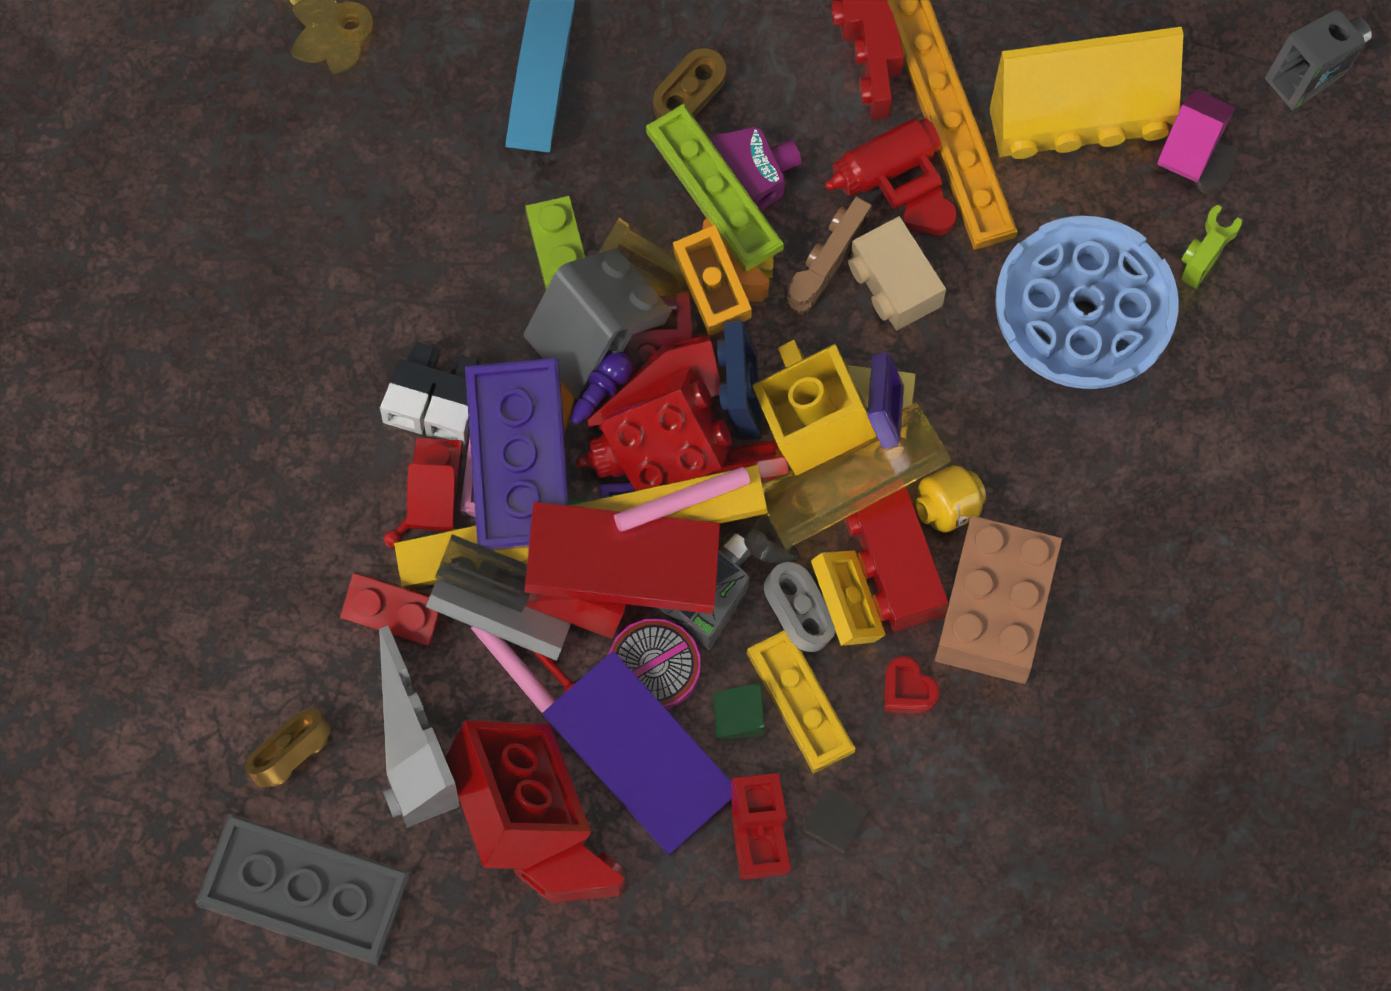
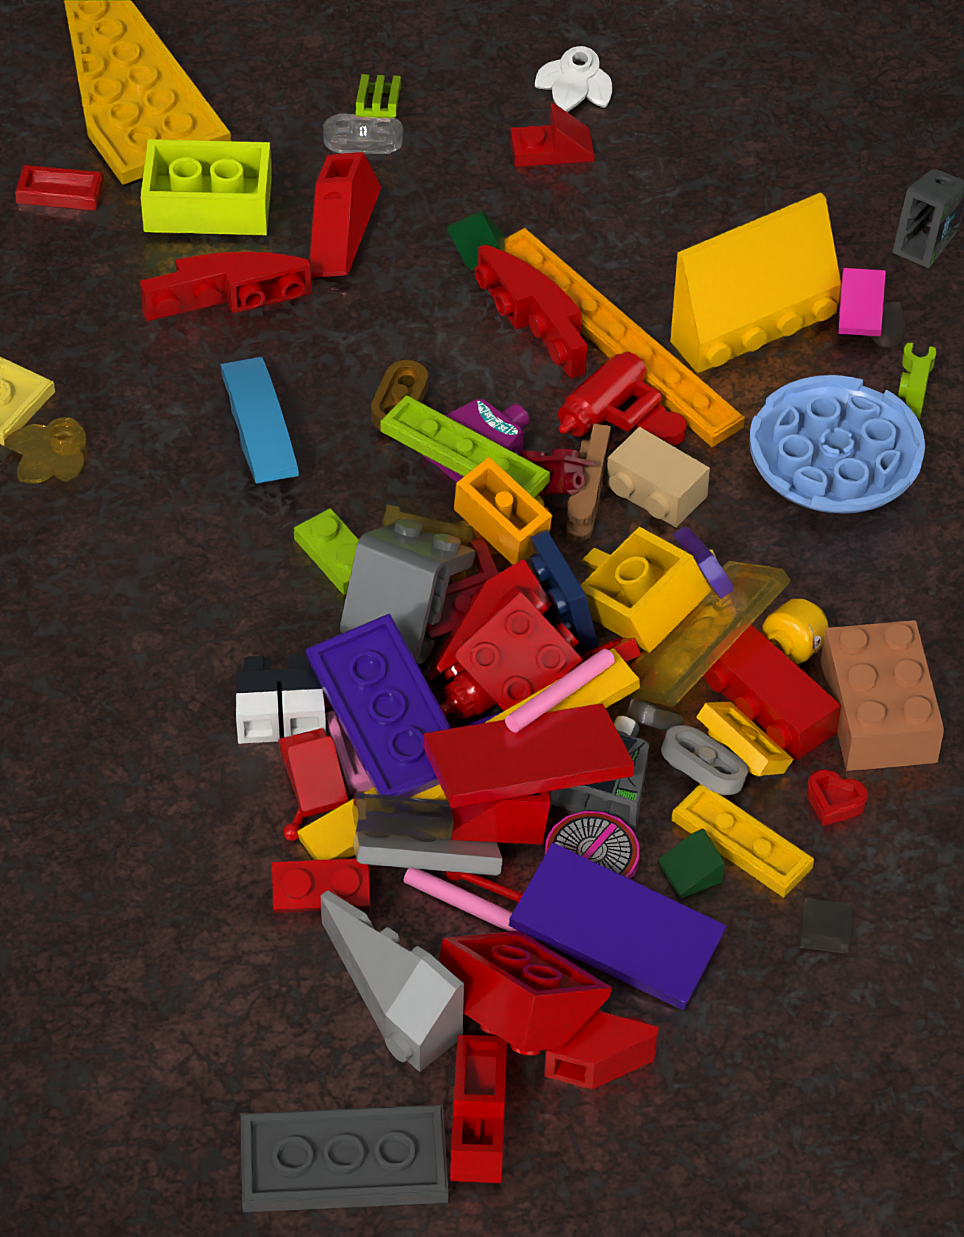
camera: 20 degrees left, 20 degrees down
pearl gold plate [245,708,331,787] -> none
dark purple bar [571,351,633,424] -> none
red slope [731,773,791,880] -> none
none -> red slope [450,1035,507,1183]
none -> dark red hinge [521,449,596,496]

